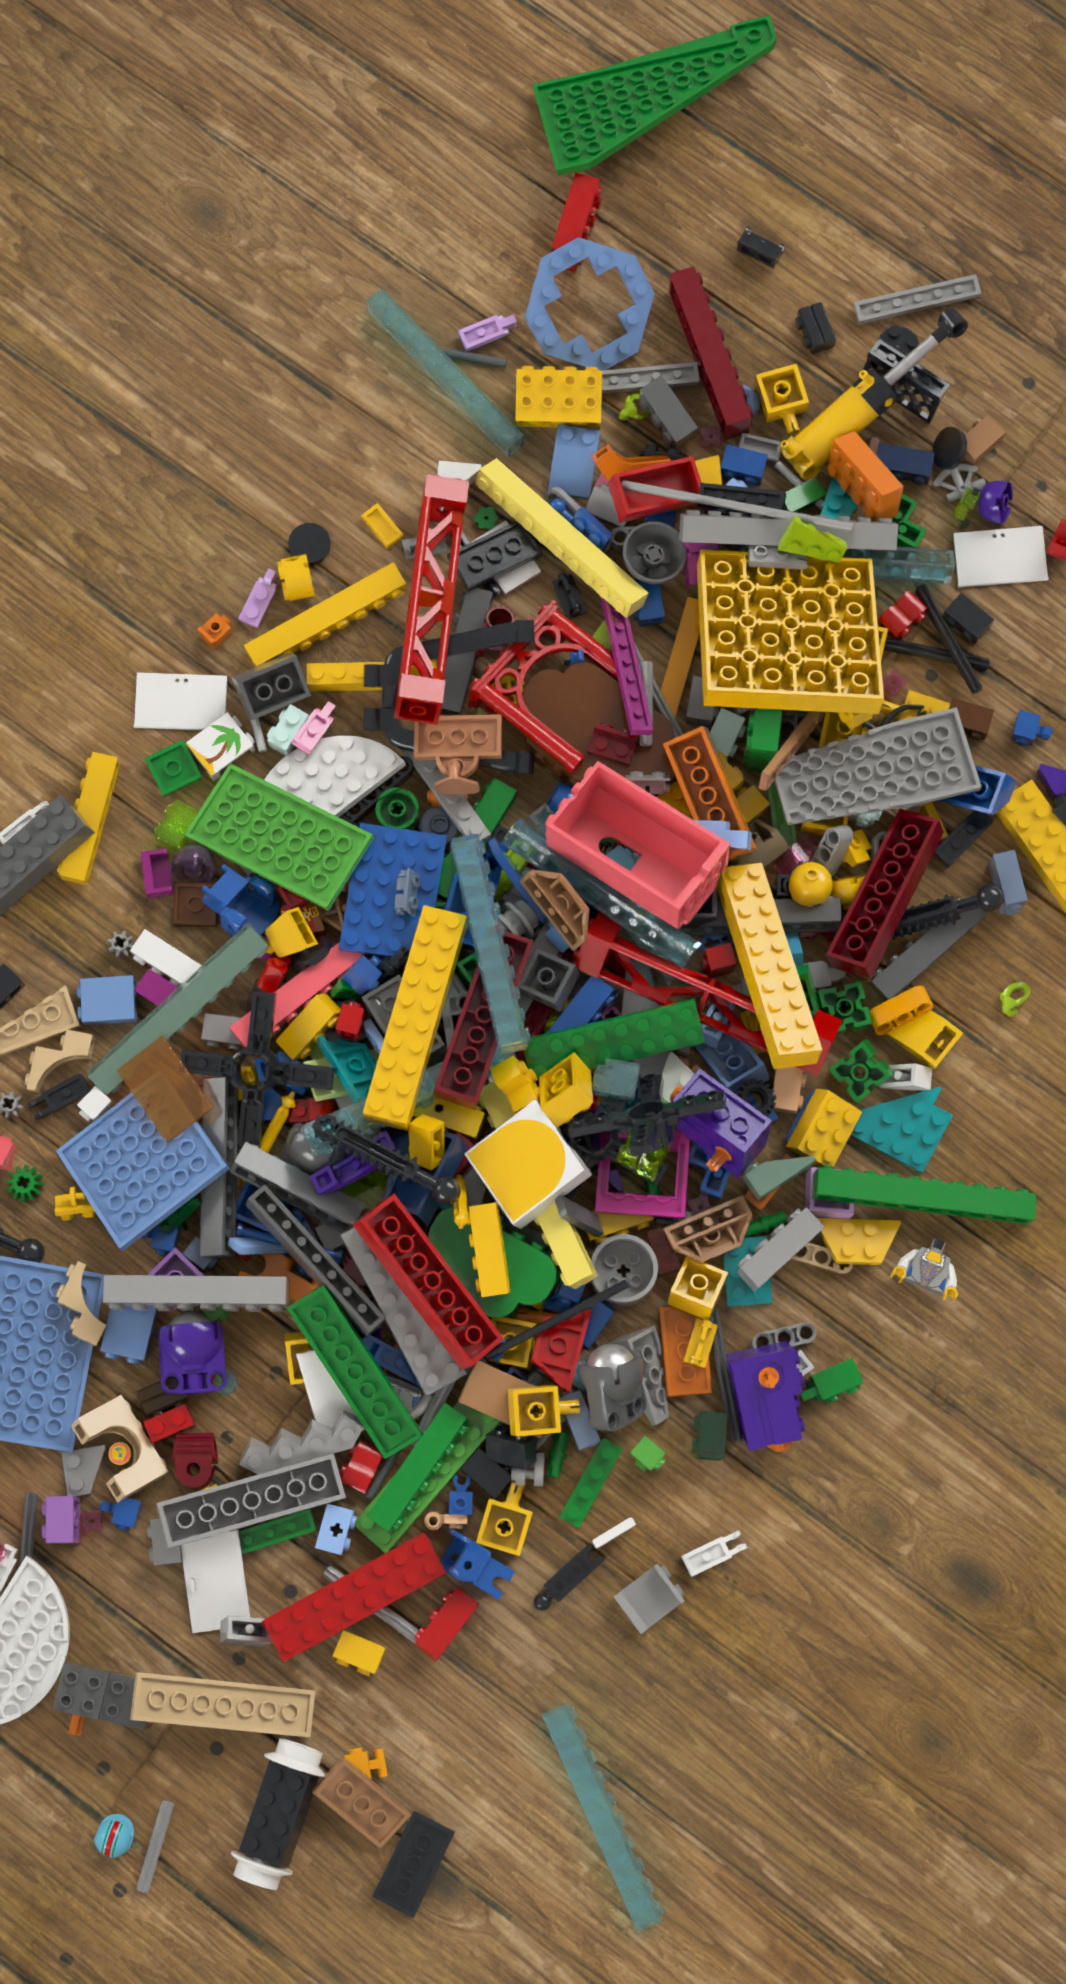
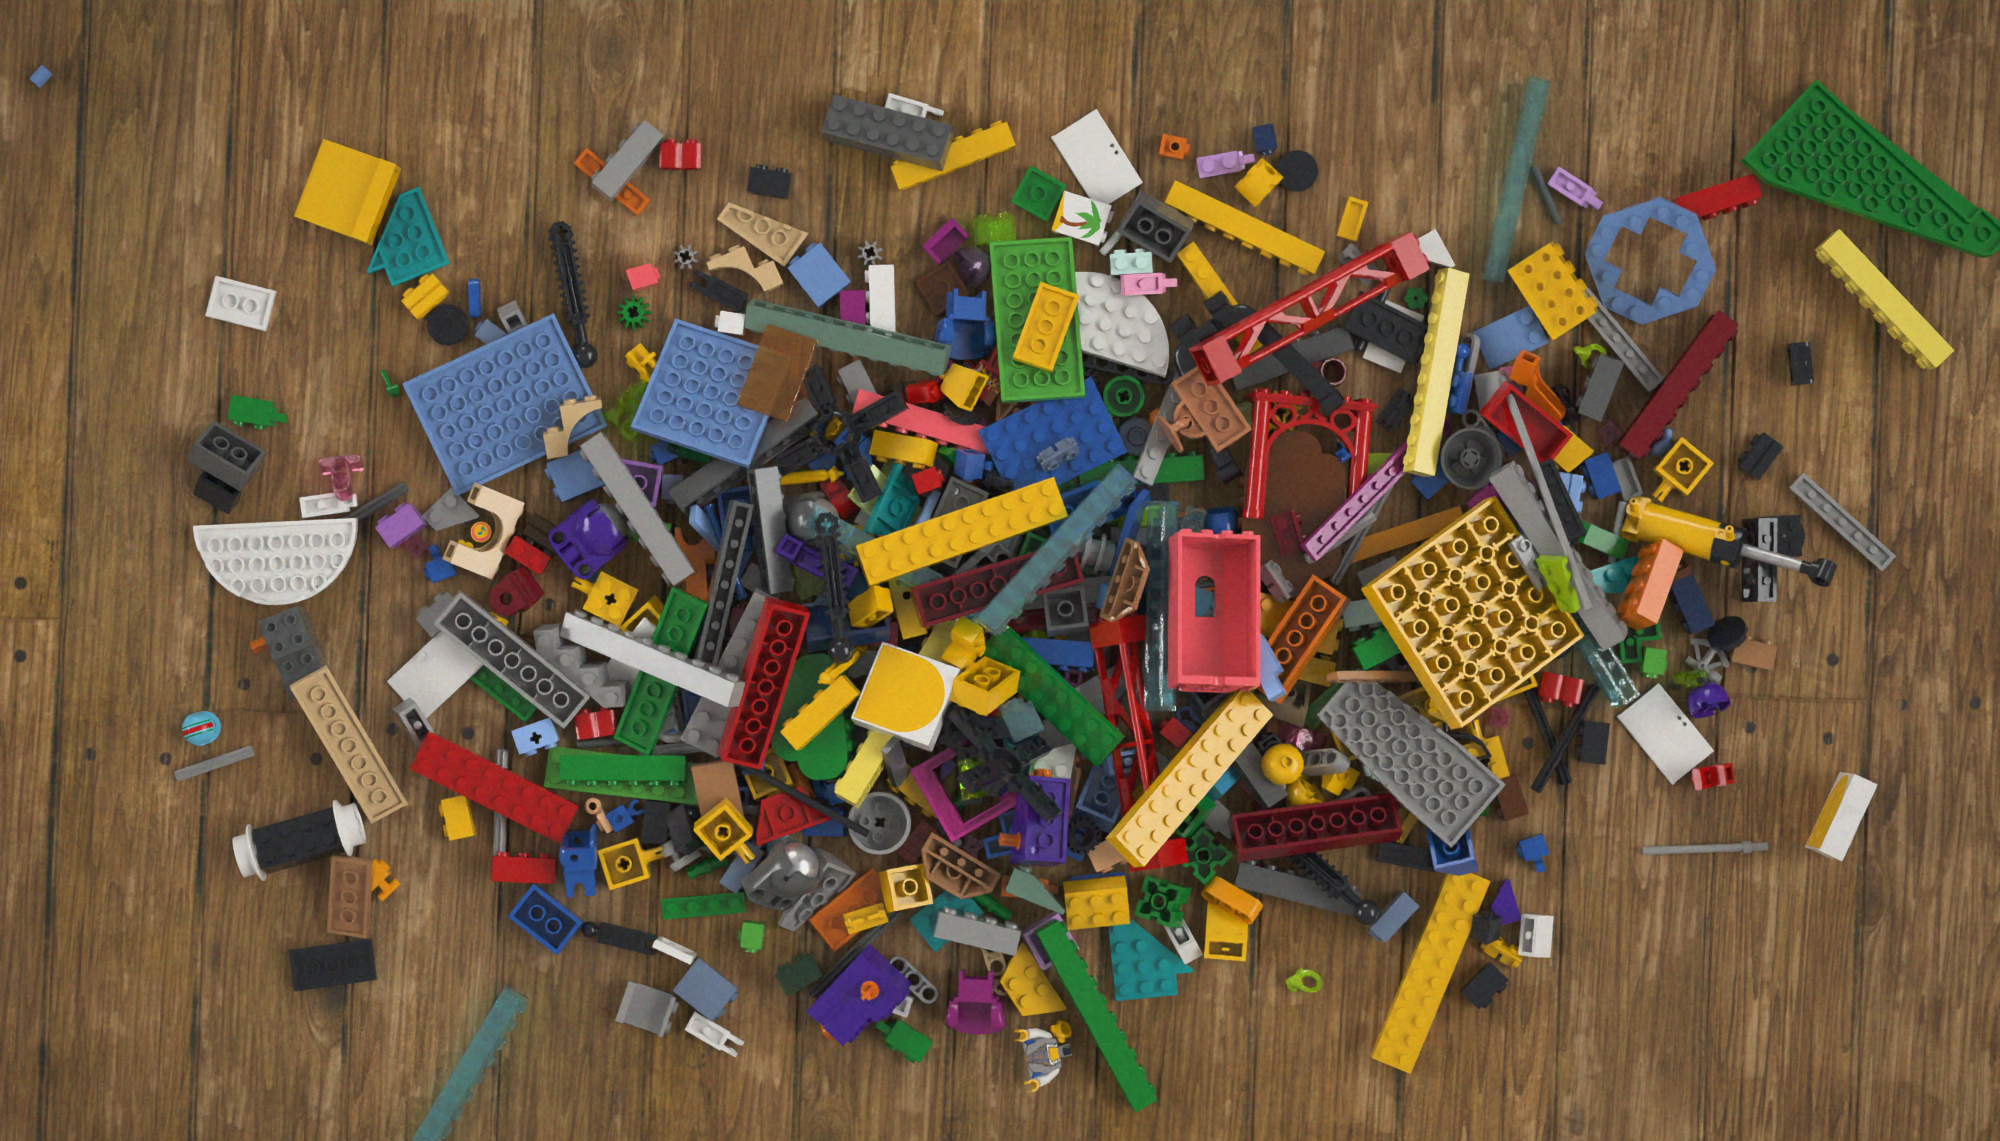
camera: 55 degrees right, 10 degrees up
none -> blue brick [508,883,584,955]
none -> brick [559,610,746,707]
none -> yellow brick [571,571,640,626]
none -> clear neon green hips [602,380,648,442]
none -> sand blue brick [673,957,739,1021]
none -> magenta piece [945,969,1007,1034]
none -> yellow plate [1012,282,1080,373]
none -> yellow plate [1050,1020,1072,1043]
none -> dark blue brick [1251,123,1278,156]
none -> bright green brick [1637,647,1668,679]
none -> light yellow brick [1814,229,1954,370]

